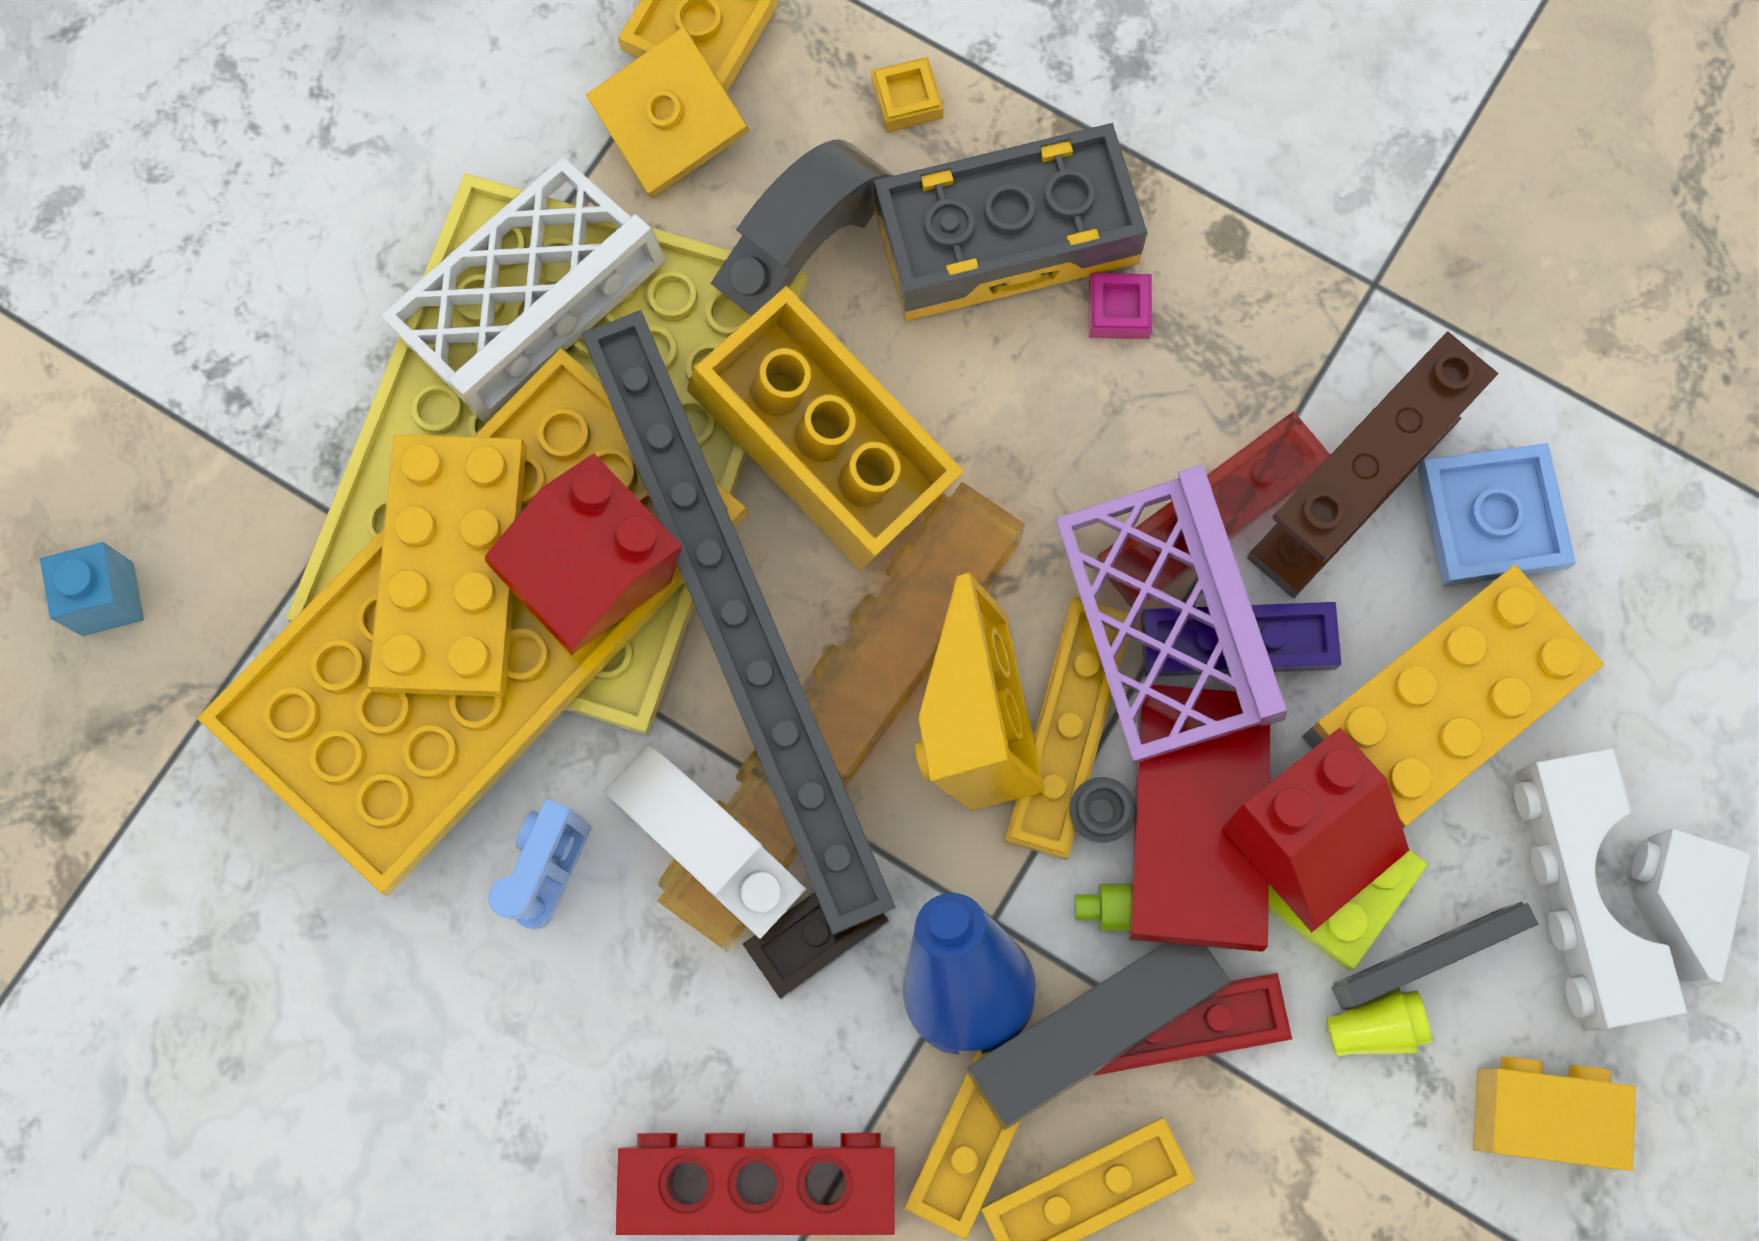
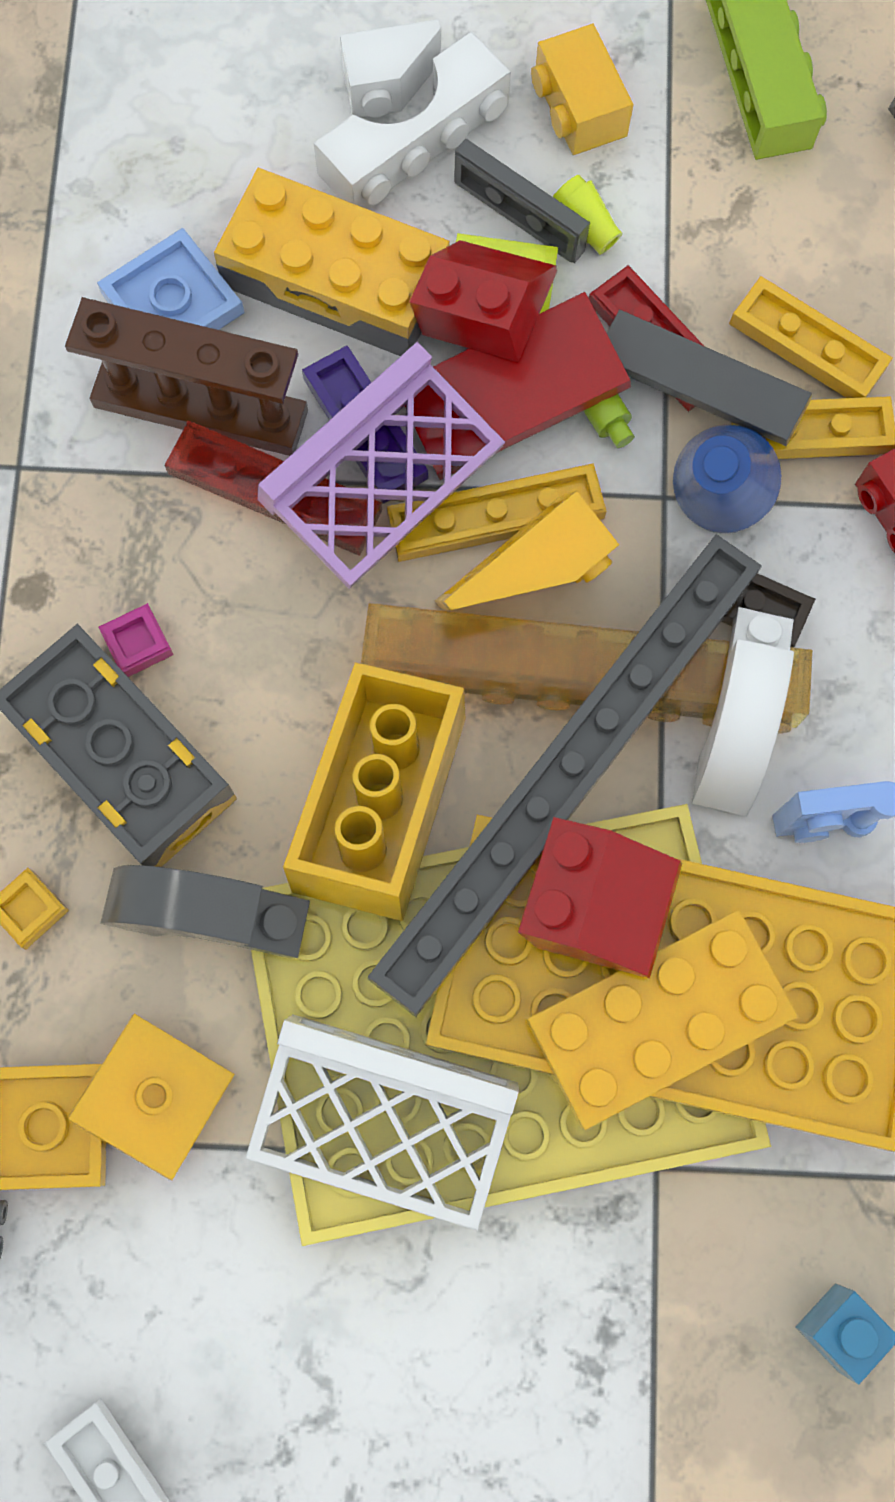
camera: 125 degrees left, 0 degrees up
dark grey plate [1069,777,1136,843] -> none

